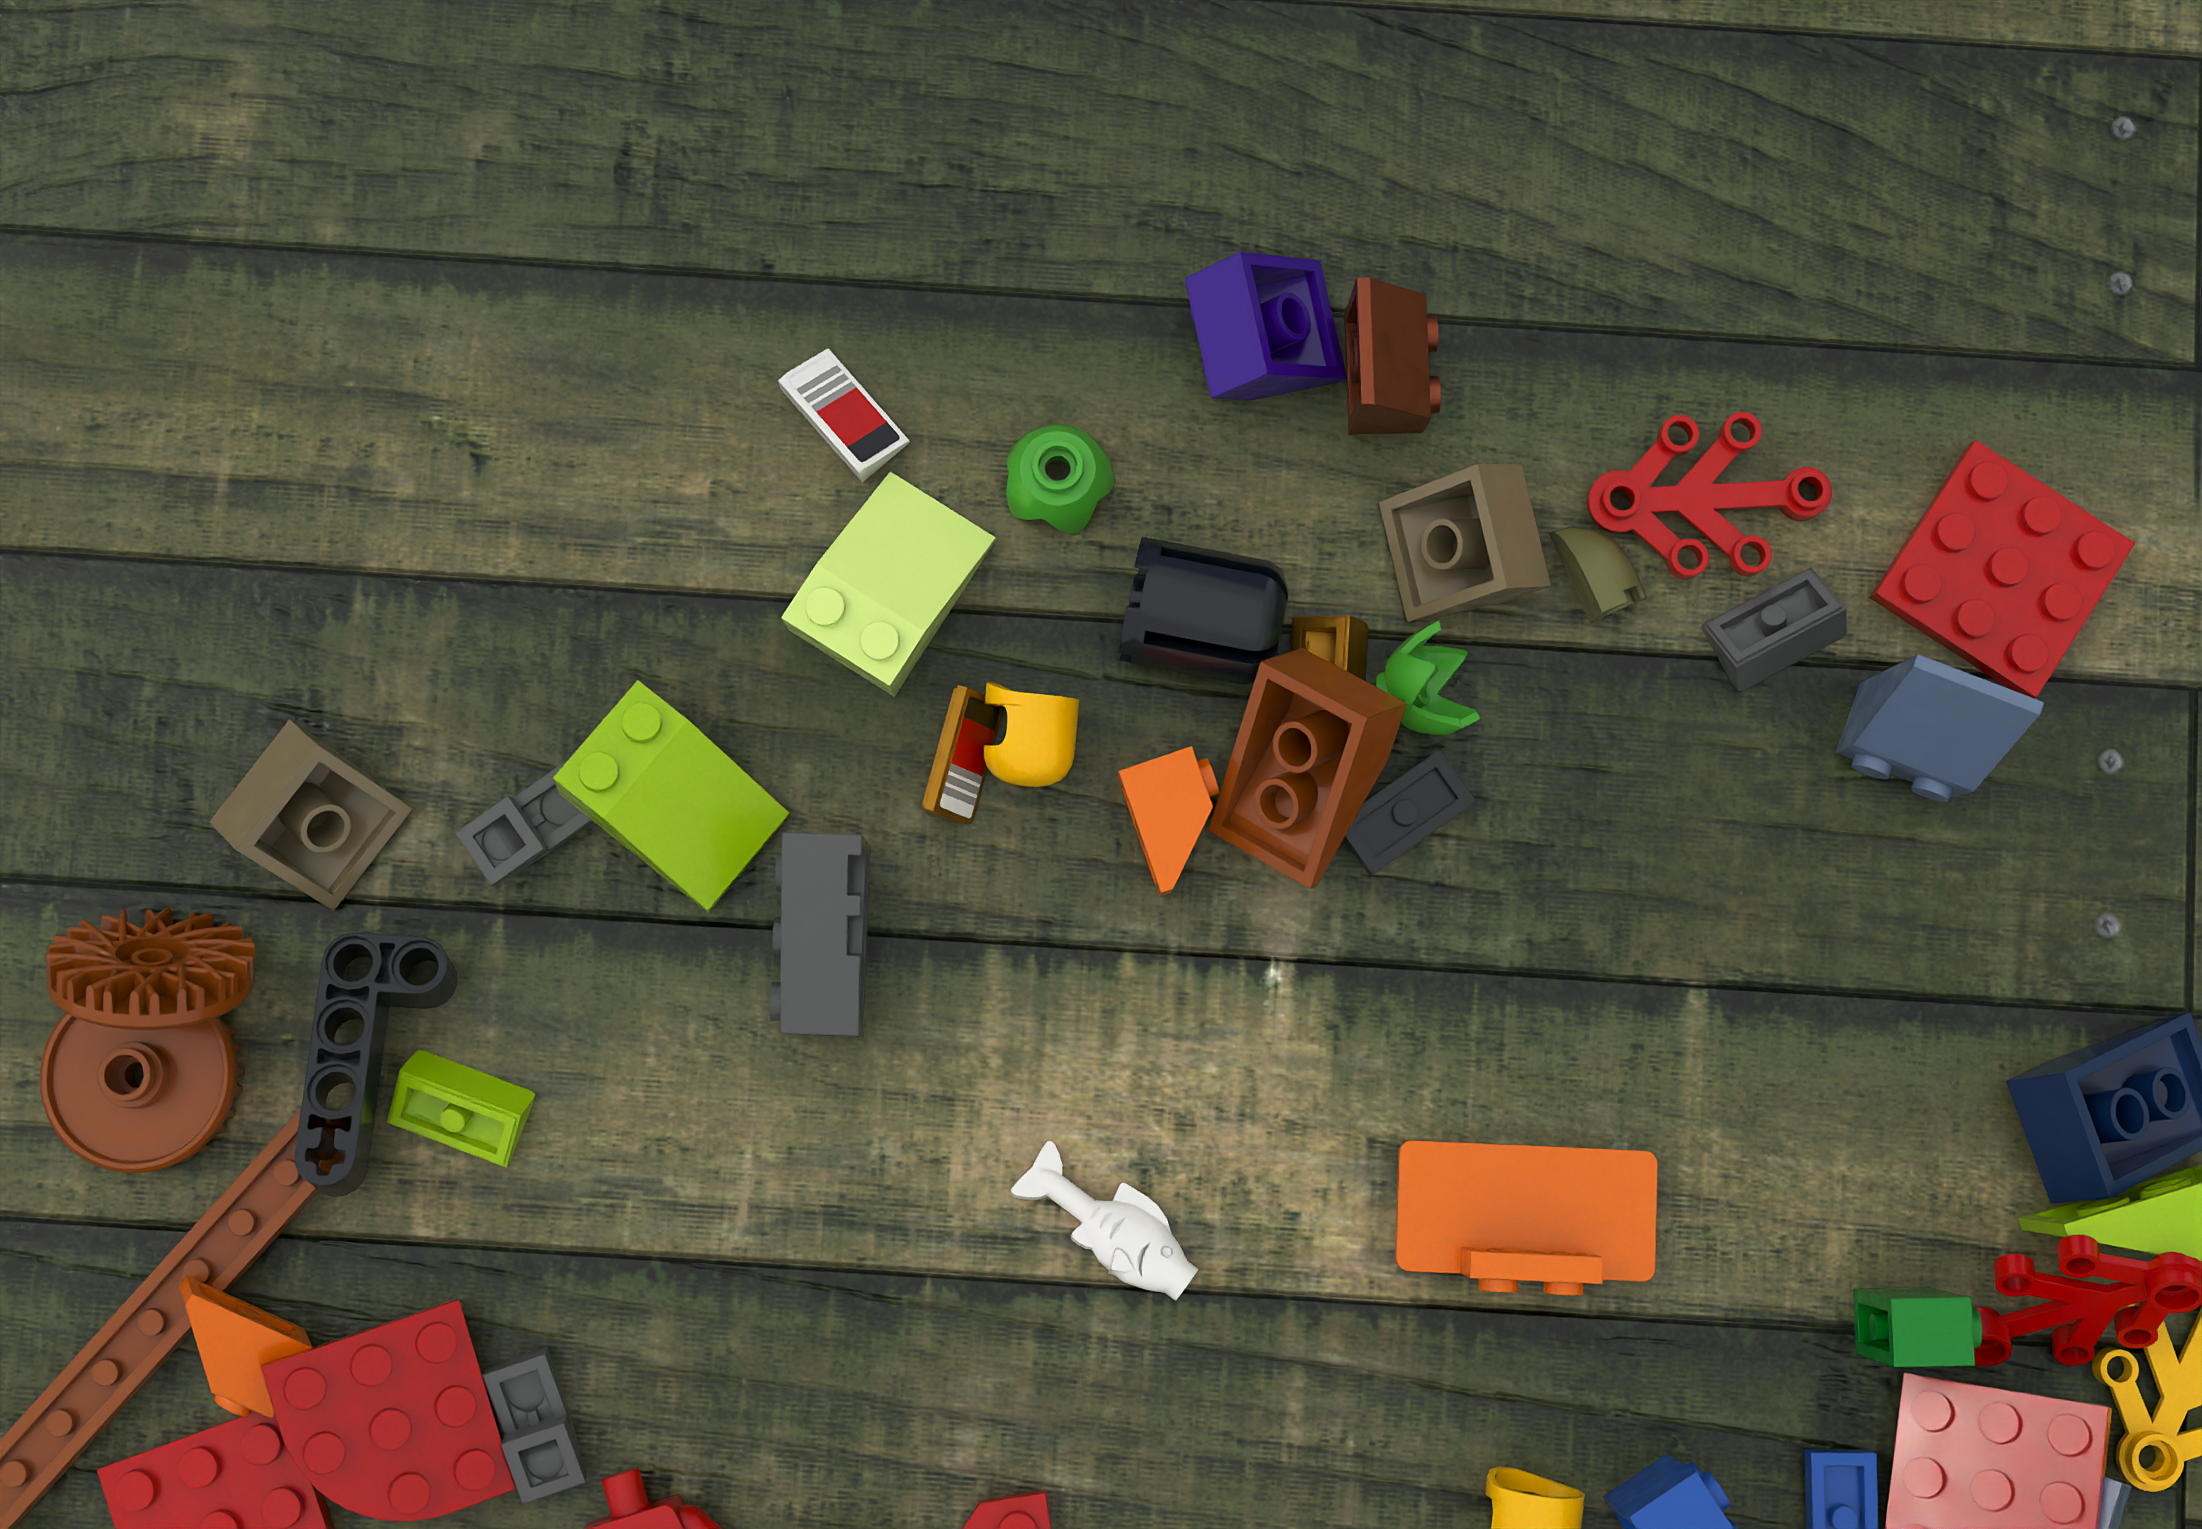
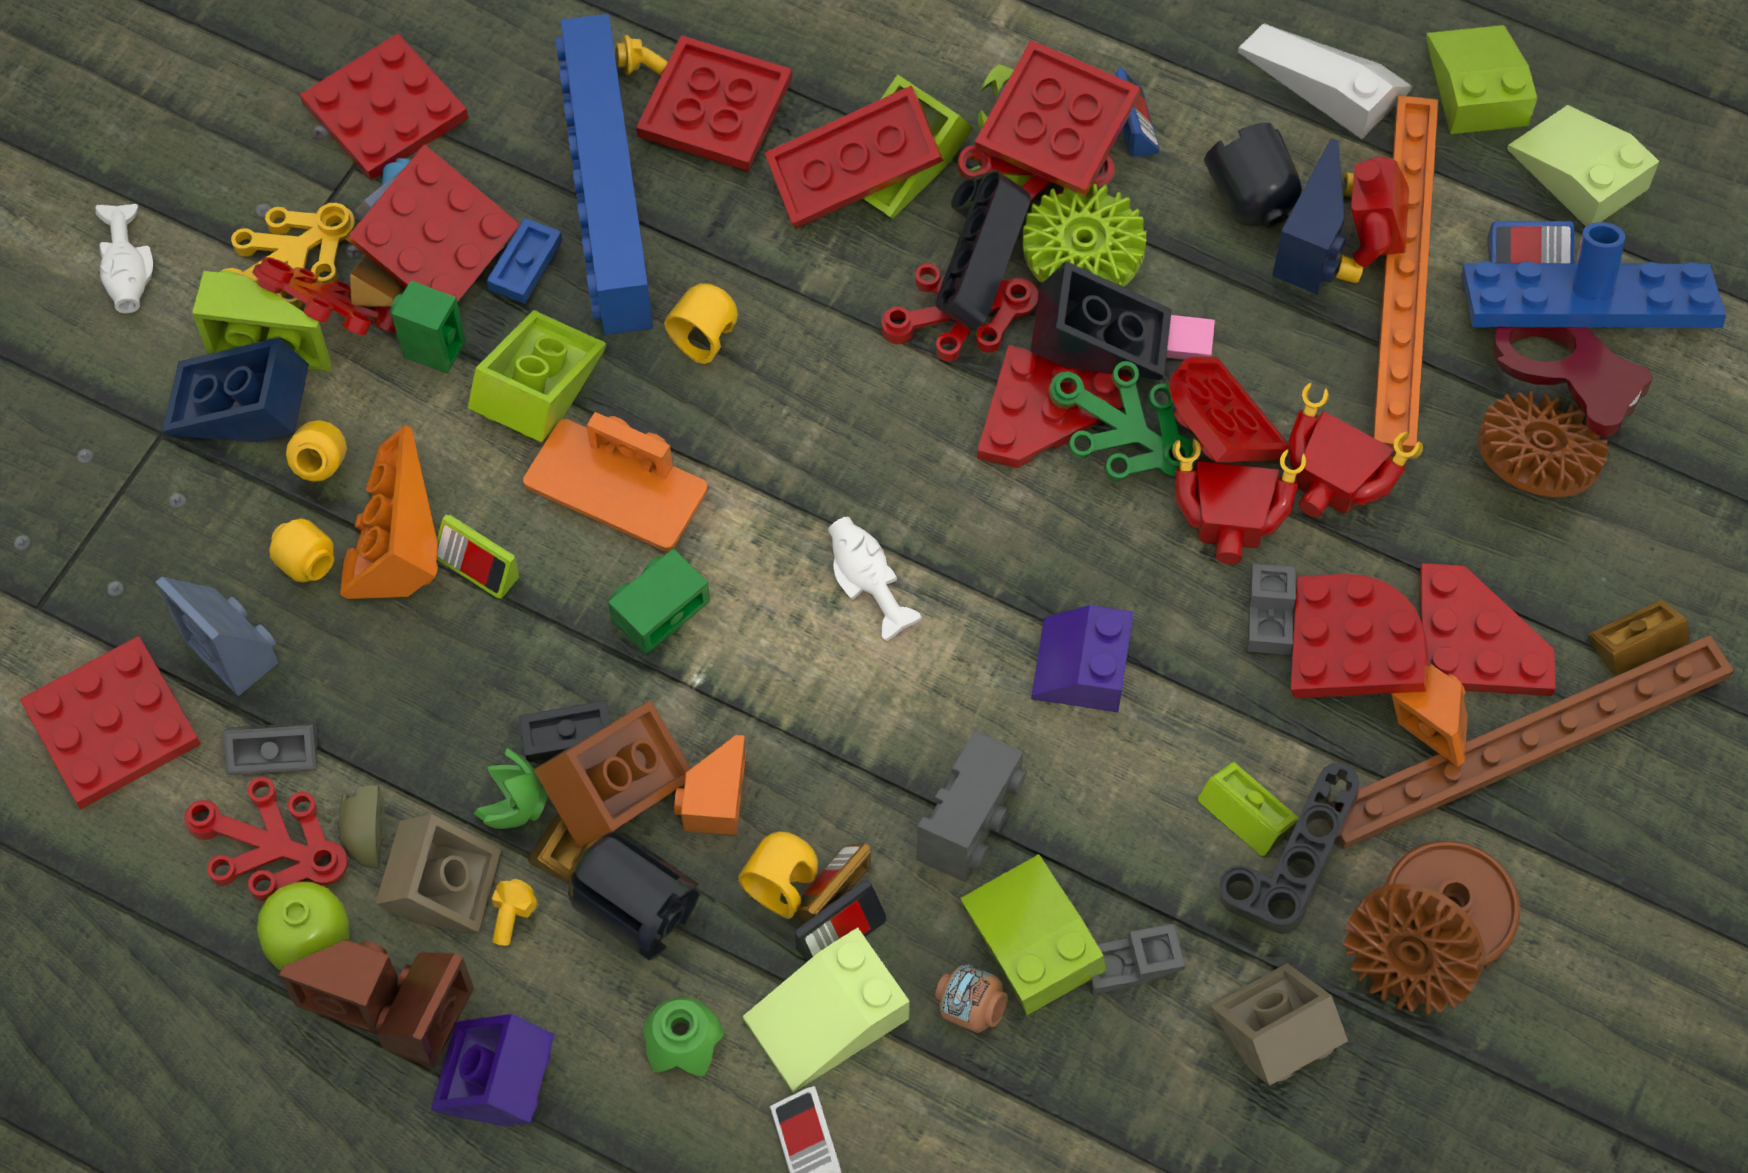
camera: 150 degrees left, 20 degrees down
none -> lime cylinder [257,882,351,971]
none -> yellow head [269,518,334,583]
none -> copper slope [279,940,399,1035]
none -> yellow head [286,420,347,482]
none -> orange wedge [340,425,438,599]
none -> pearl gold slope [350,256,404,306]
none -> slope [437,514,519,599]
none -> lime slope [468,310,607,442]
none -> yellow plate [492,879,538,946]
none -> green brick [608,549,710,655]
none -> slope [795,880,886,962]
none -> head [935,964,1008,1033]
none -> dark purple slope [1031,605,1134,712]

